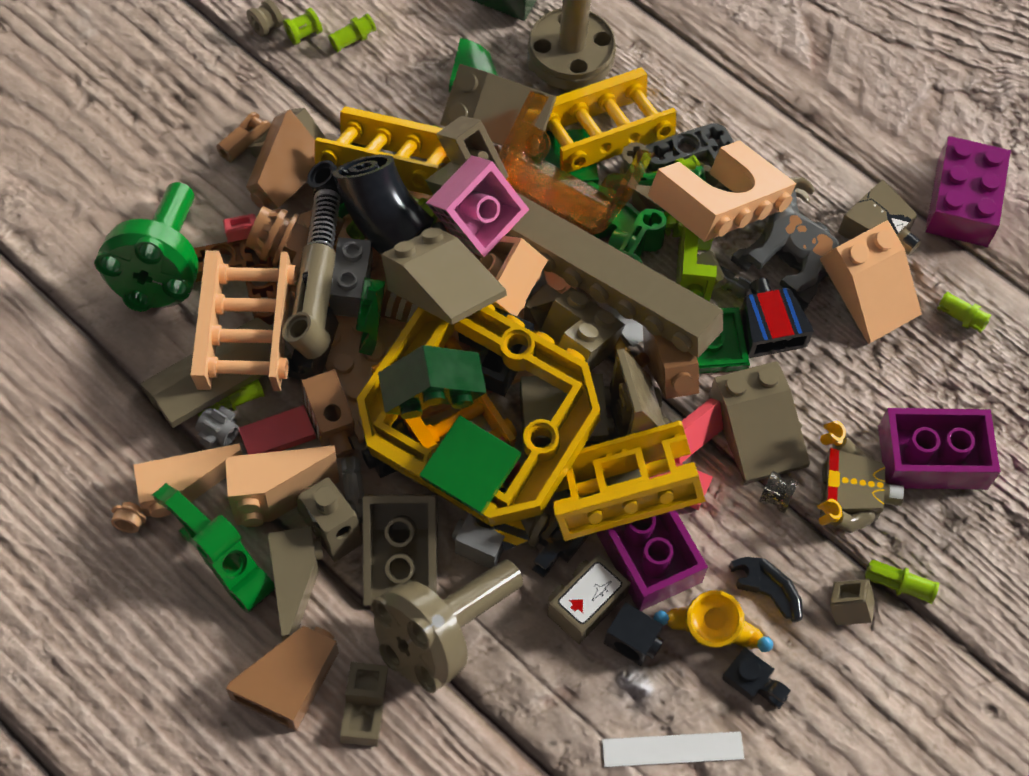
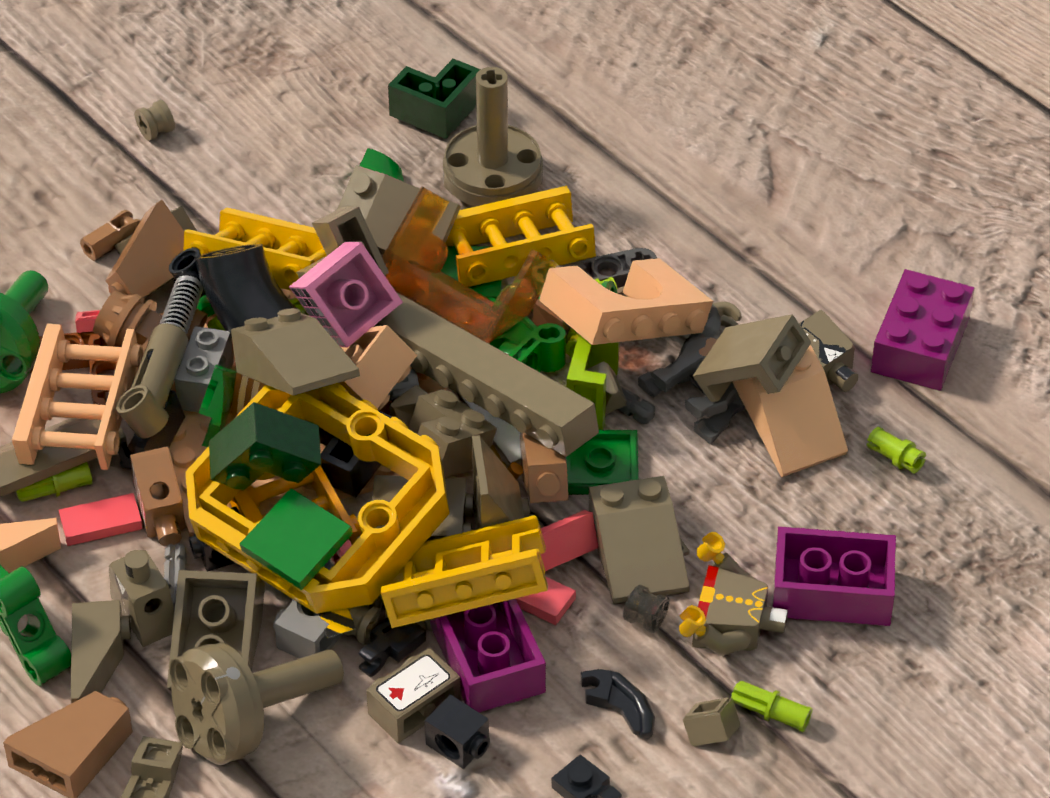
camera: 10 degrees right, 15 degrees down
light grey gear [195,406,240,449] -> none
light nougat slope [225,445,340,527] -> none
lime bush [283,8,323,45] -> none
lime pin [328,13,377,52] -> none
yellow piece [653,590,773,652] -> none
black torso [741,278,814,358] -> none
none -> dark tan panel [693,314,812,402]

